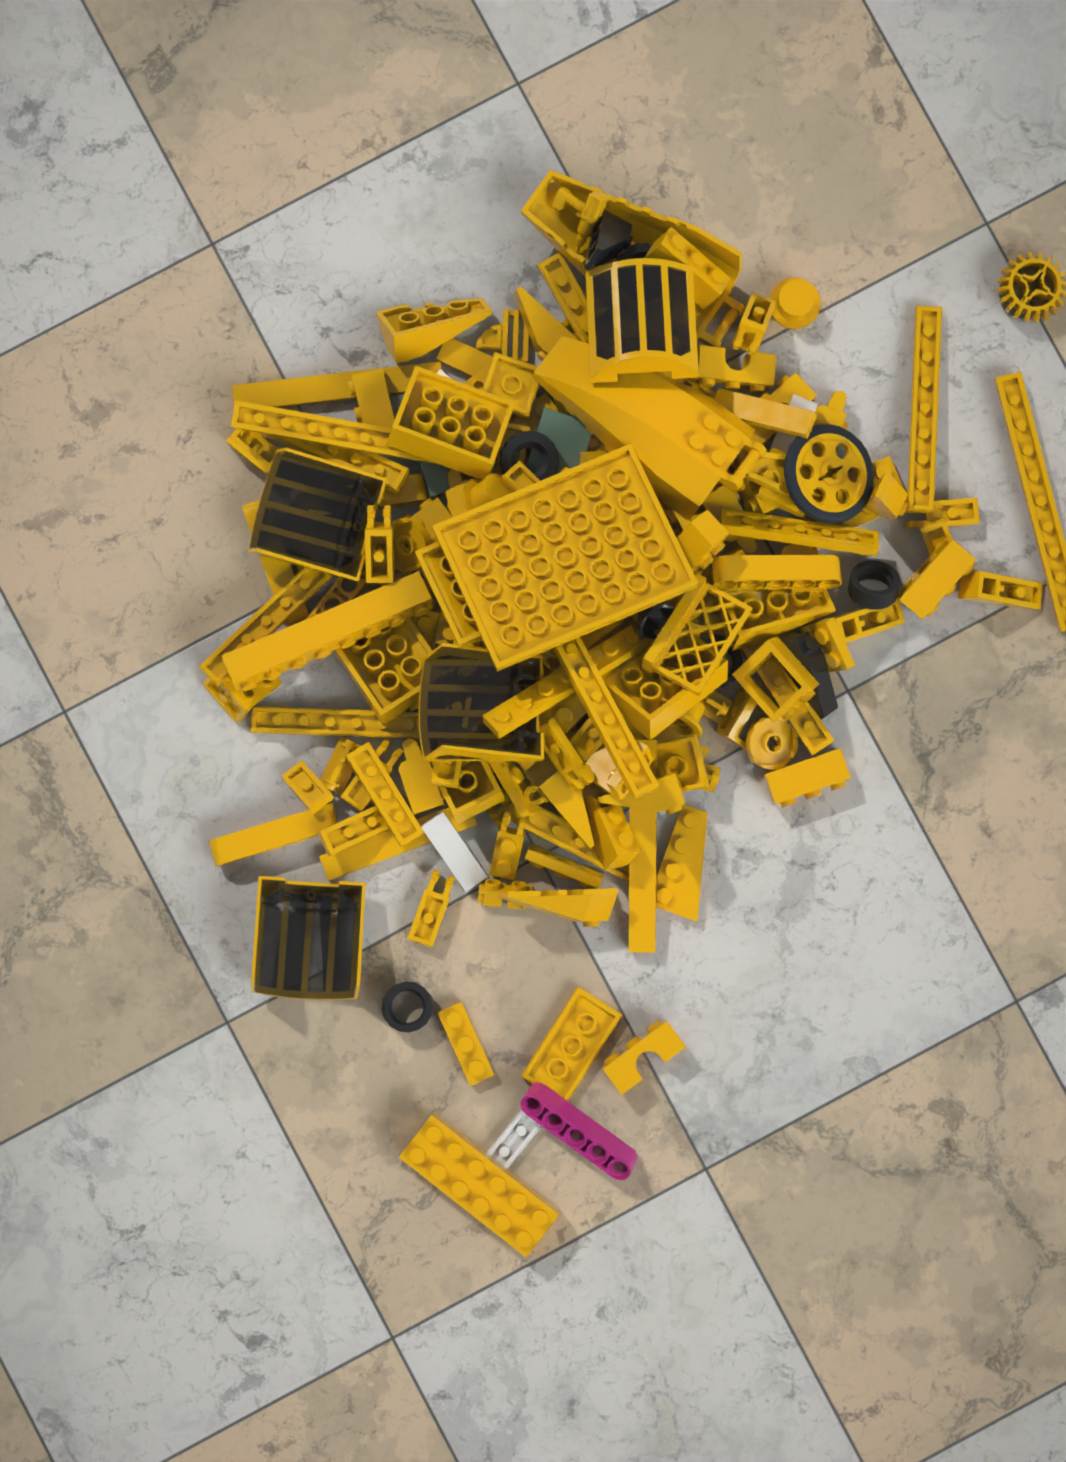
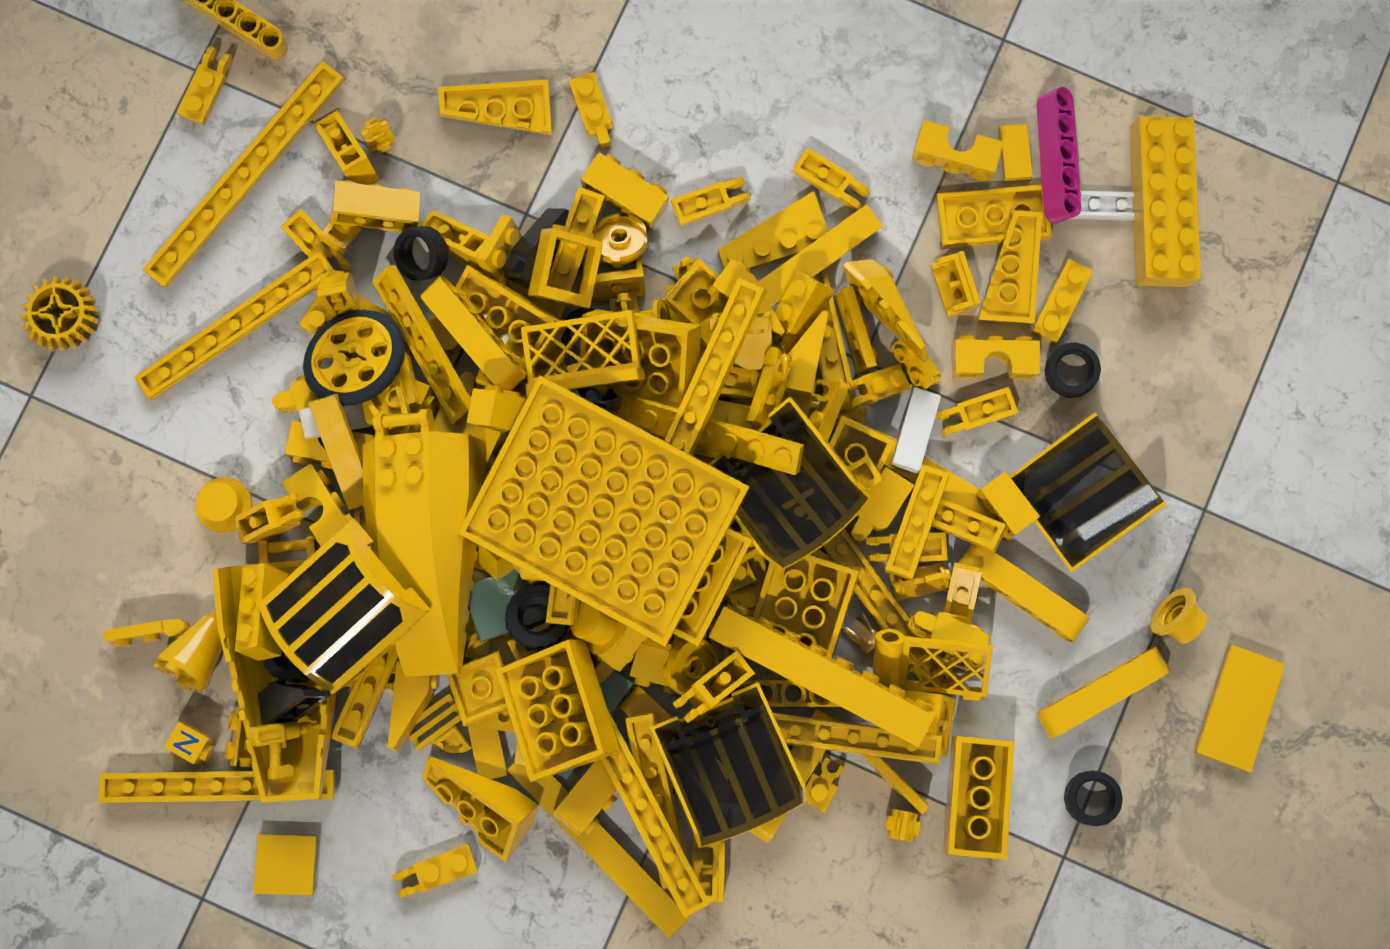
camera: 135 degrees left, 5 degrees down
none -> yellow plate [98,770,335,803]
none -> yellow hinge [103,618,190,648]
none -> yellow cone [153,611,222,693]
none -> yellow brick [164,721,215,764]
none -> yellow hinge [225,707,253,767]
none -> yellow tile [253,834,318,896]
none -> yellow gear [360,117,396,154]
none -> yellow hinge [392,844,478,898]
none -> yellow wing [438,79,552,135]
none -> yellow hinge [568,72,613,149]
none -> yellow hinge [670,177,751,227]
none -> yellow hinge [792,147,870,211]
none -> yellow plate [806,757,845,813]
none -> pearl gold piece [842,612,877,654]
none -> yellow tile [859,754,930,815]
none -> yellow piece [872,629,993,701]
none -> yellow gear [884,809,922,842]
none -> yellow hinge [905,611,991,672]
none -> yellow hinge [931,250,981,318]
none -> yellow brick [943,736,1015,860]
none -> yellow arch [952,335,1040,379]
none -> yellow hinge [976,471,1040,539]
none -> yellow wing [978,210,1043,324]
none -> yellow tile [998,124,1033,181]
none -> yellow beam [1036,646,1171,739]
none -> black tyre [1064,771,1123,827]
none -> yellow piece [1150,587,1208,644]
none -> yellow tile [1194,644,1286,773]

